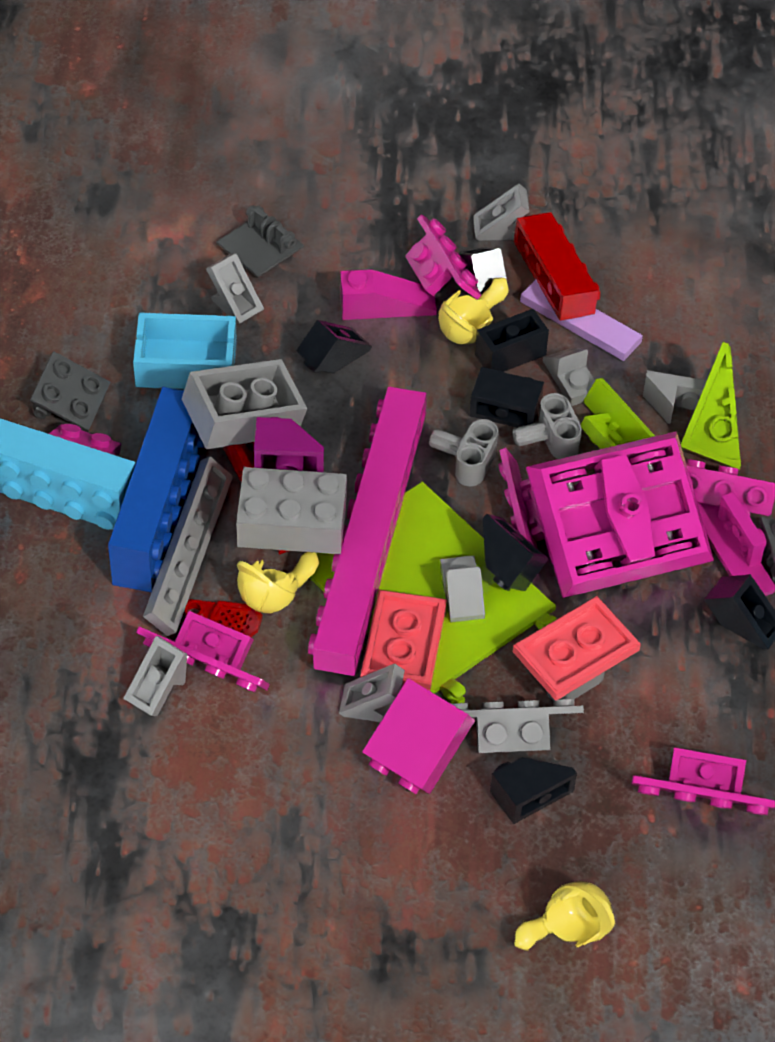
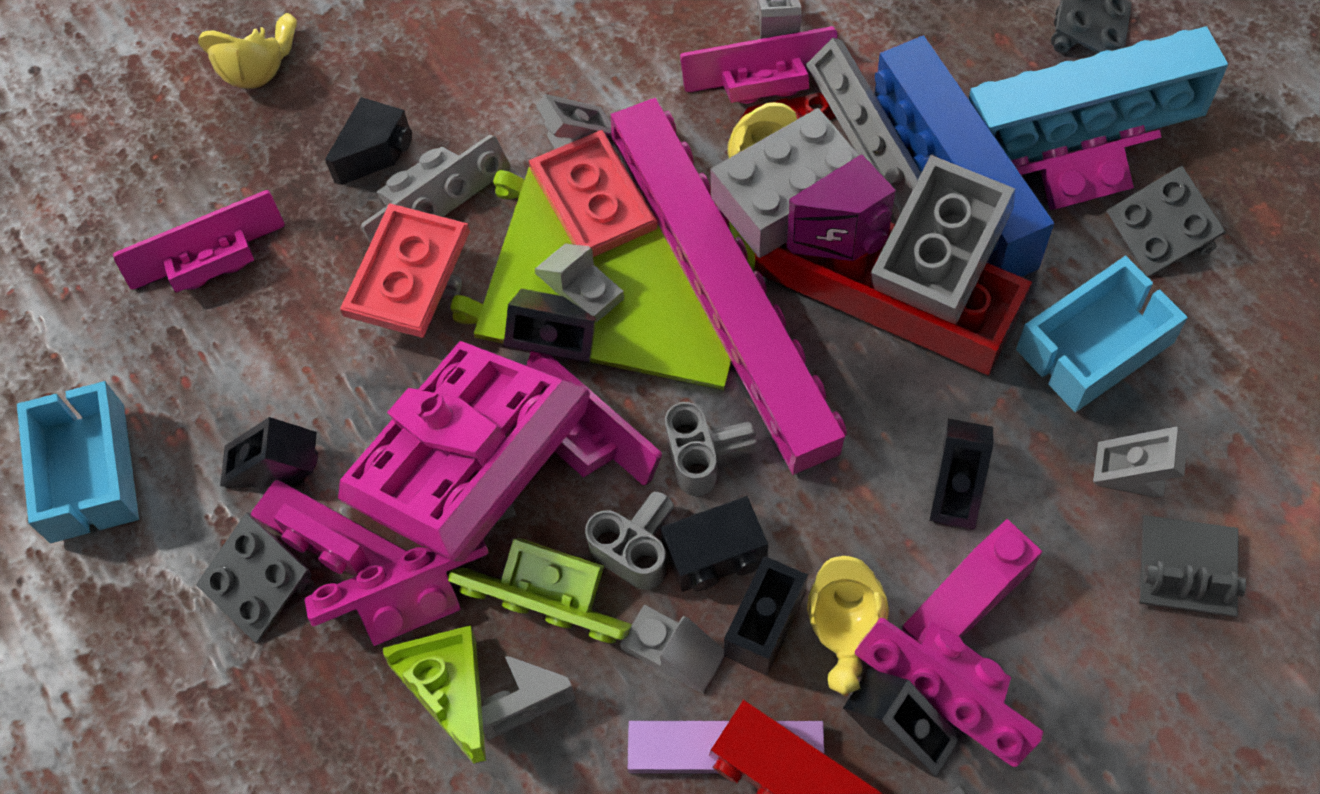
camera: 150 degrees right, 10 degrees up
dark pink brick [362,678,475,794] -> none

